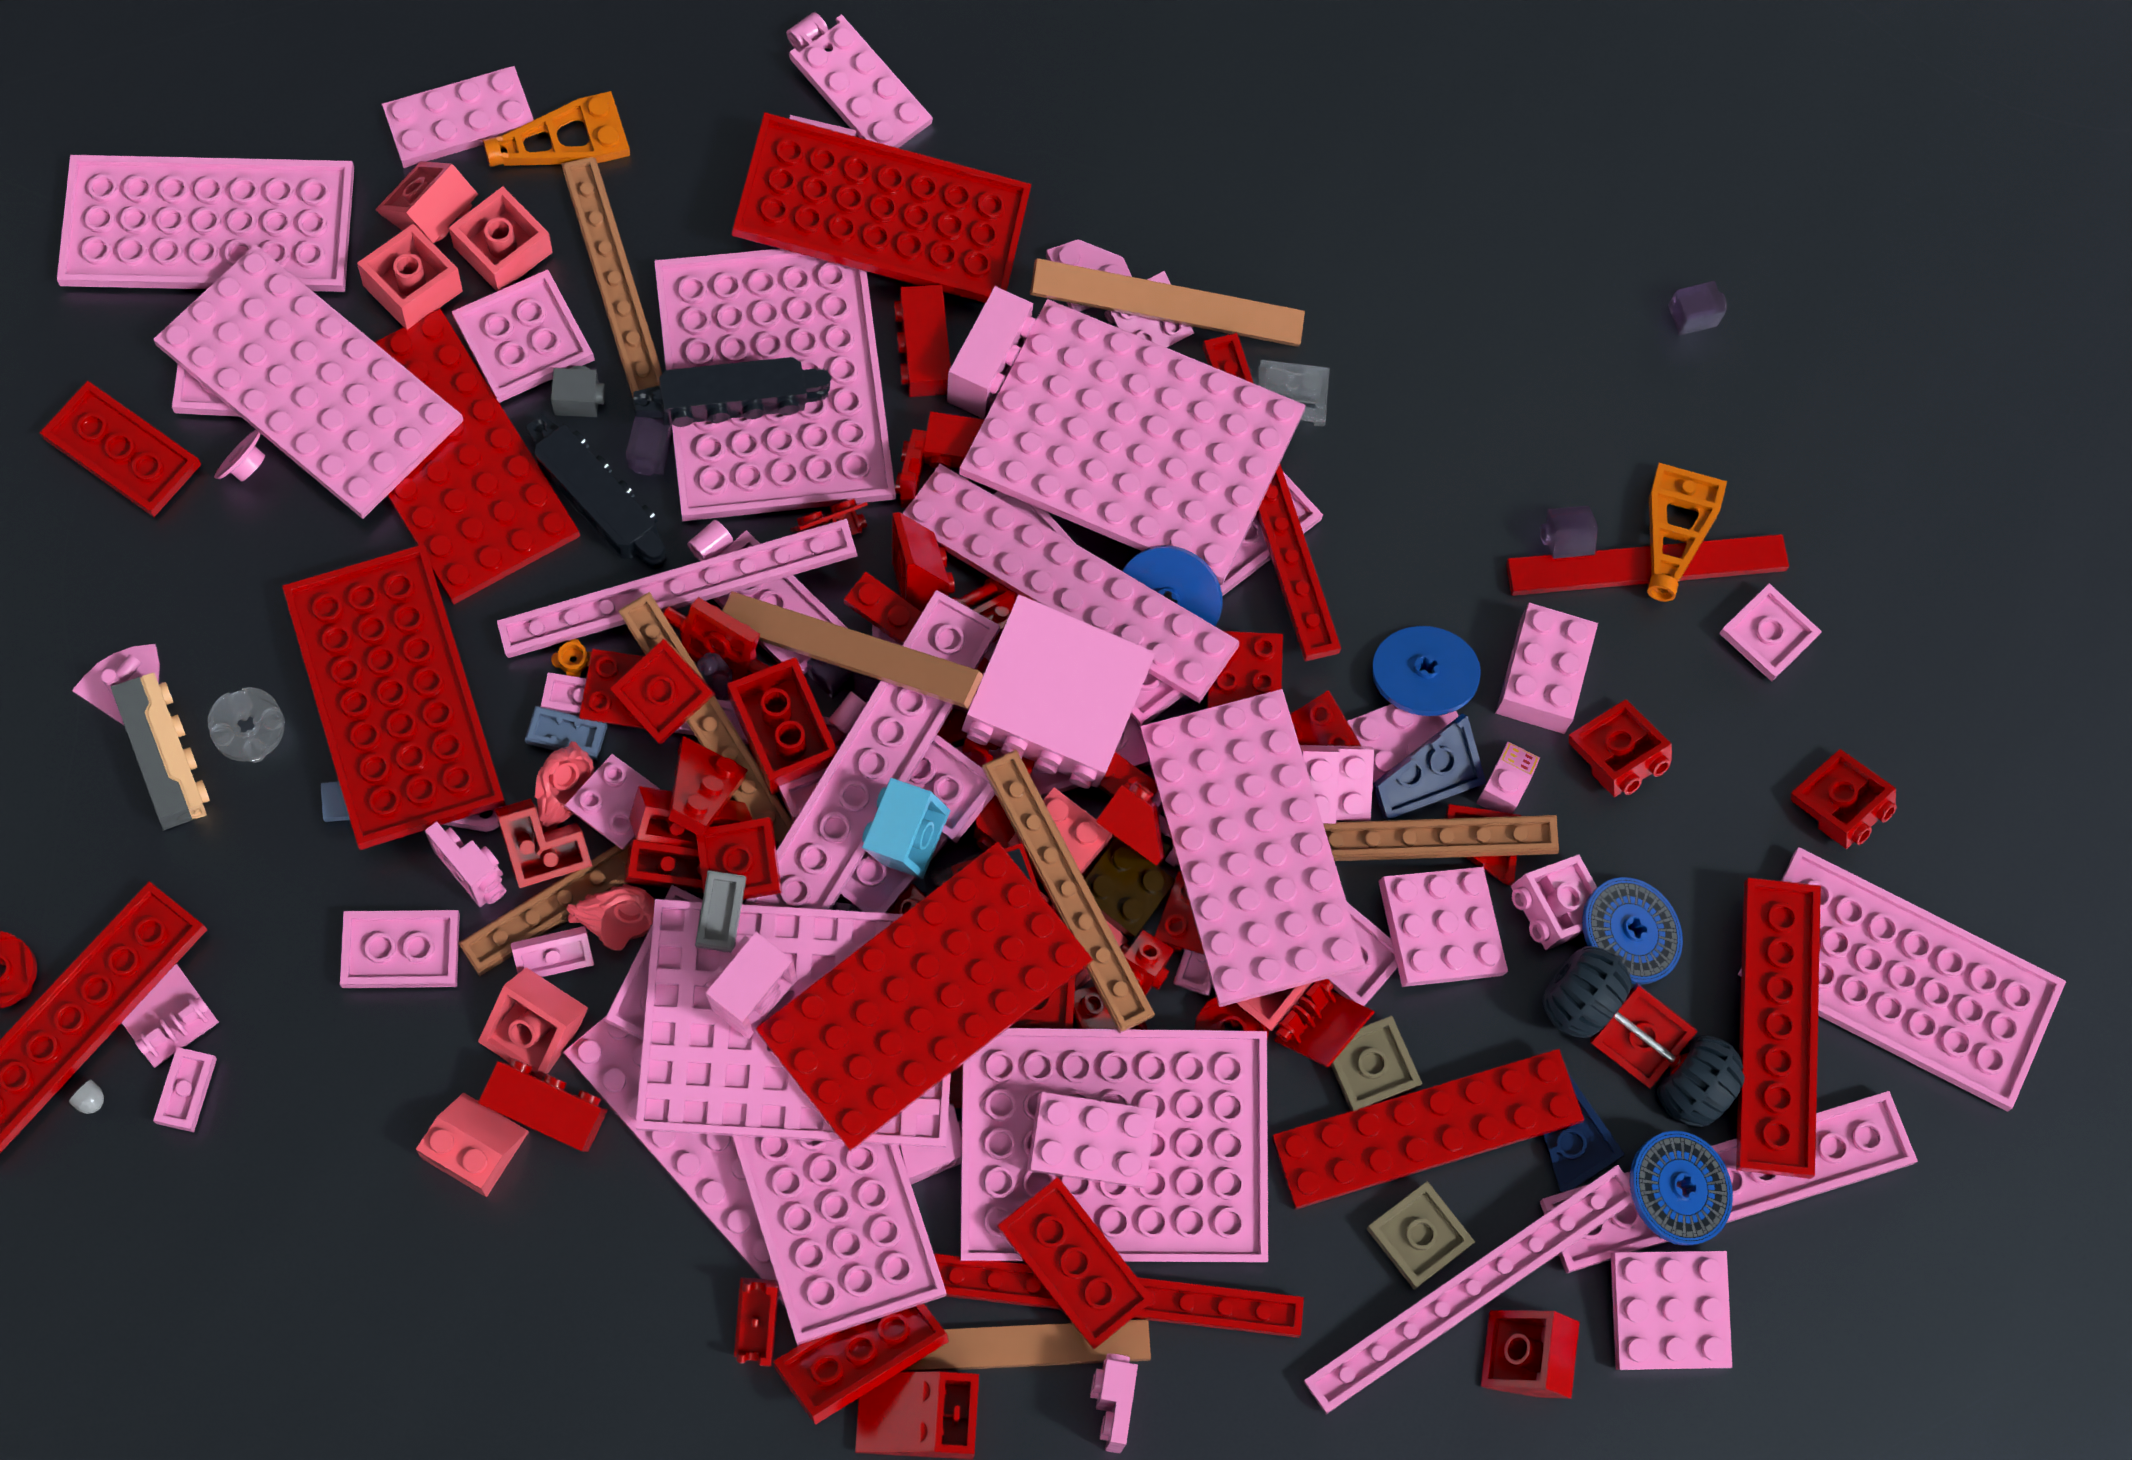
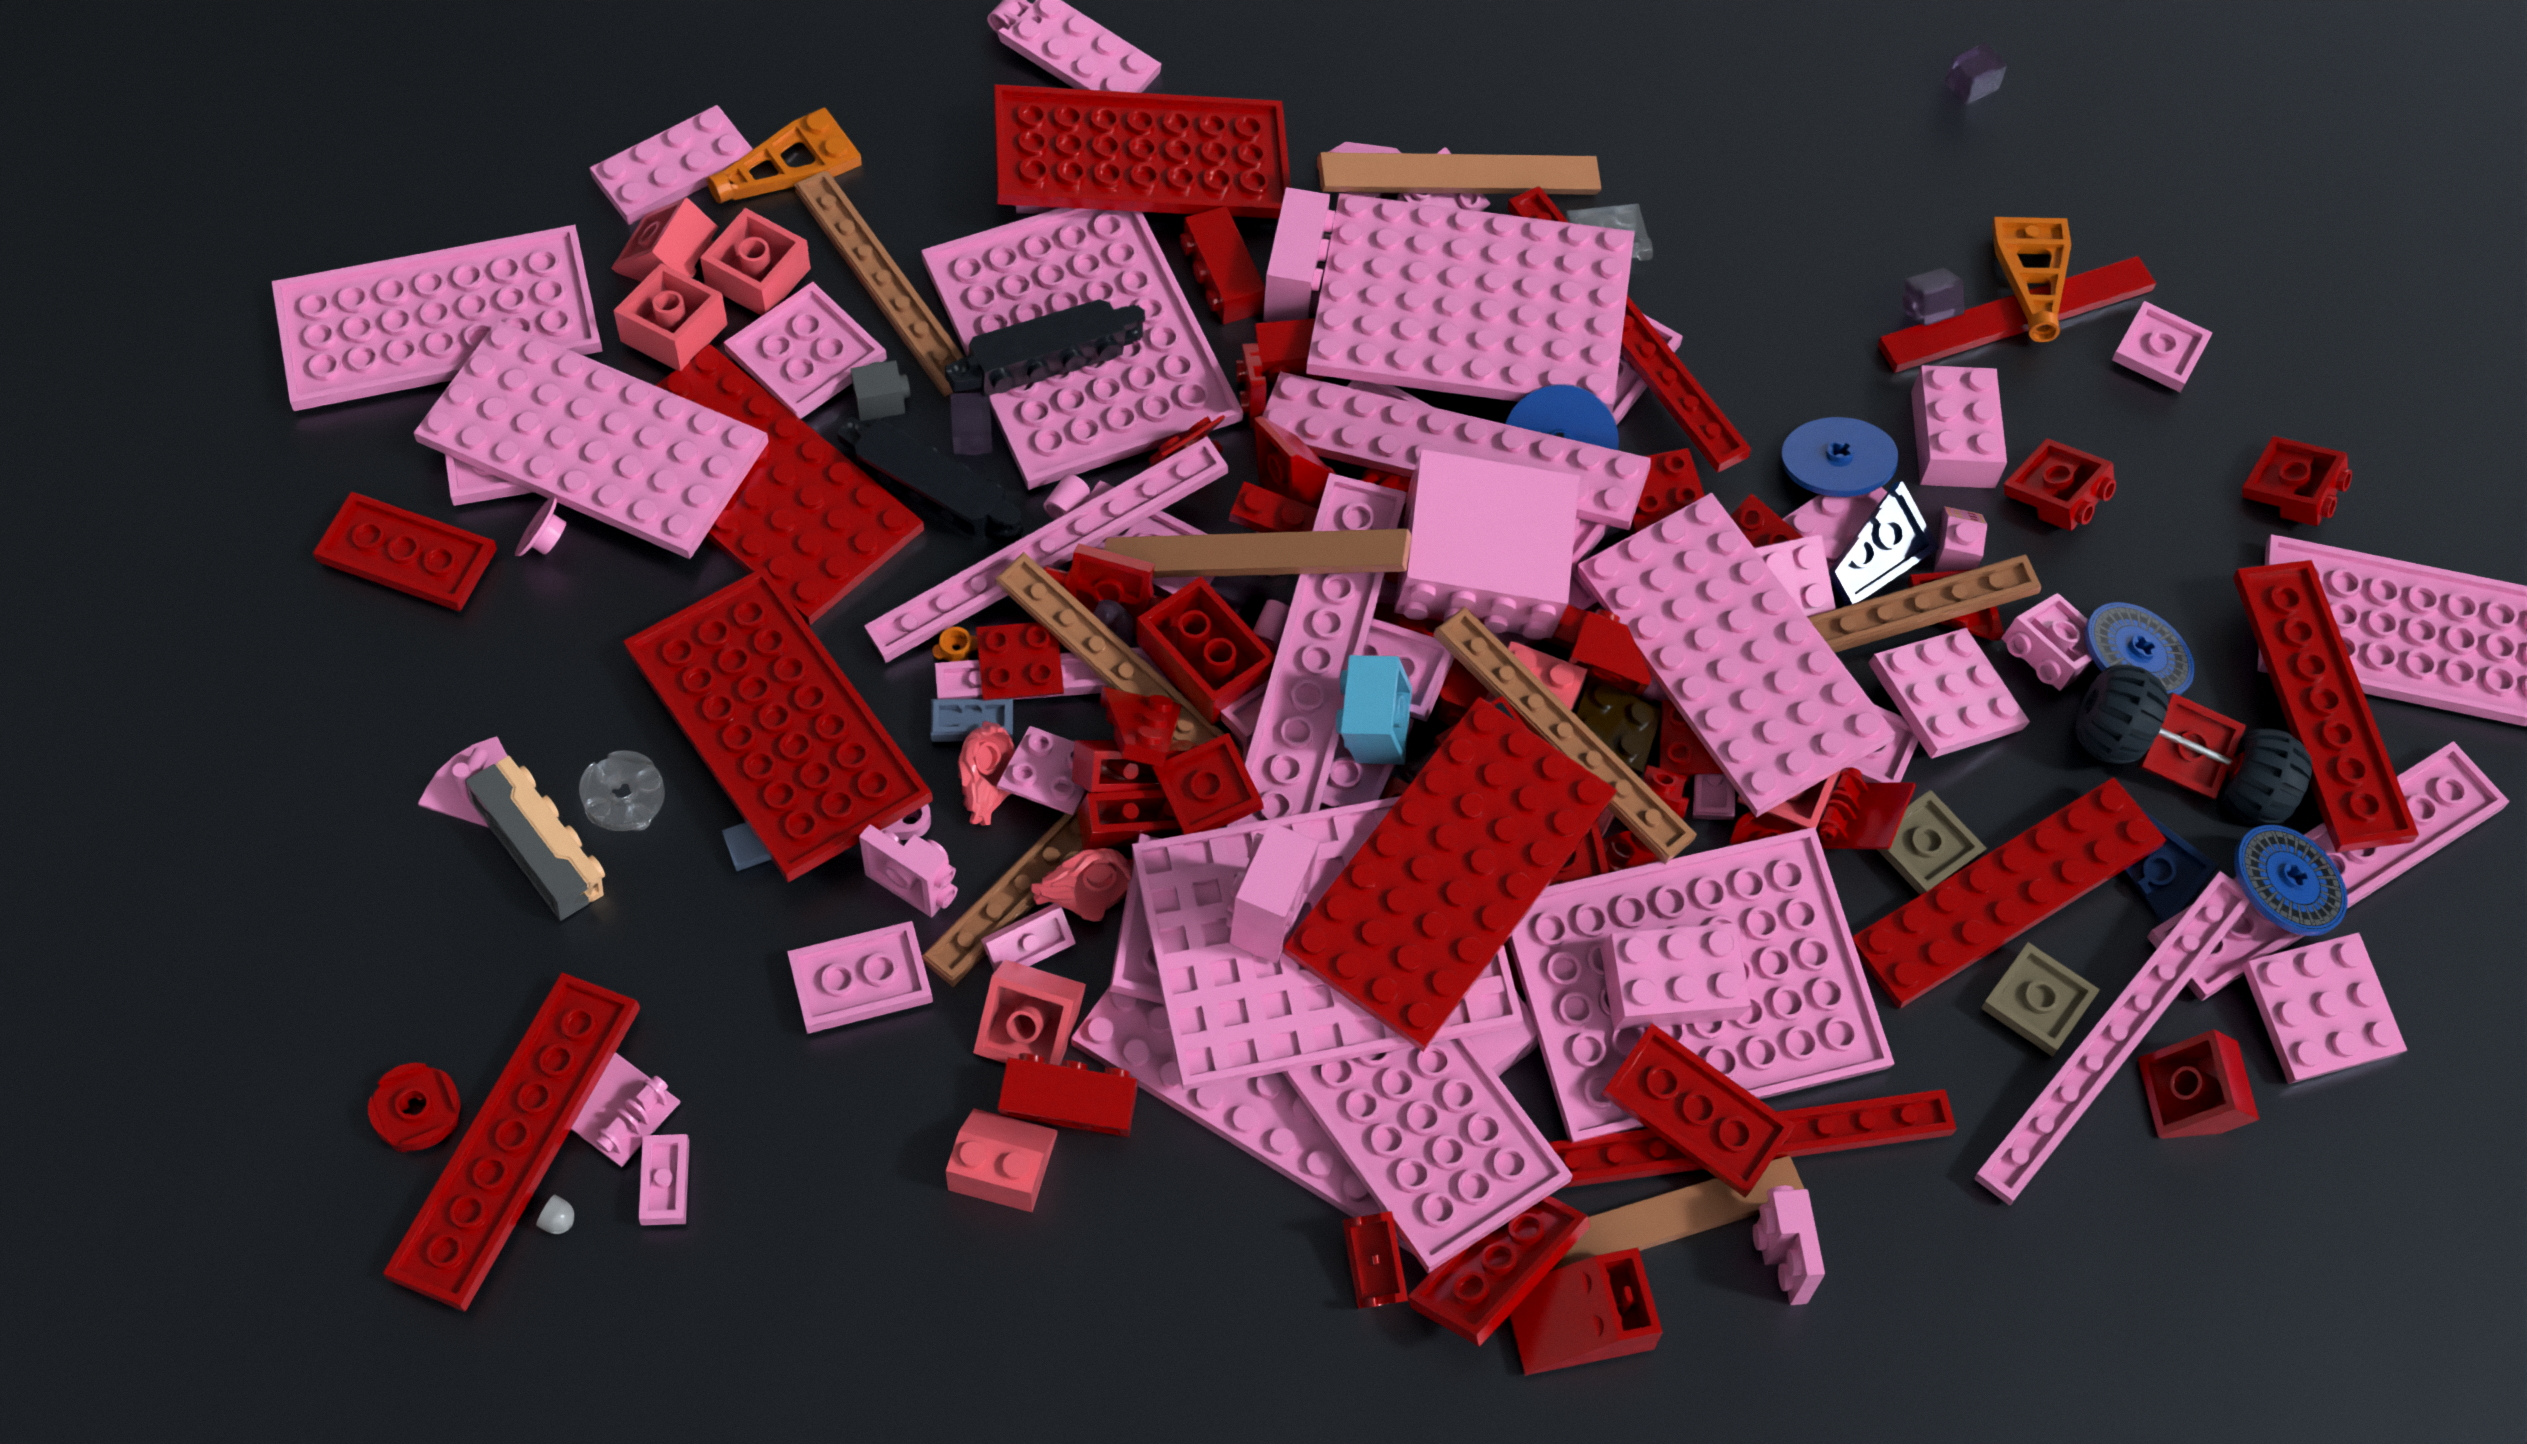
camera: 10 degrees left, 10 degrees down
red brick [495,798,592,889] -> none
red plate [610,639,715,744] -> none
light grey tile [695,871,746,953] -> none

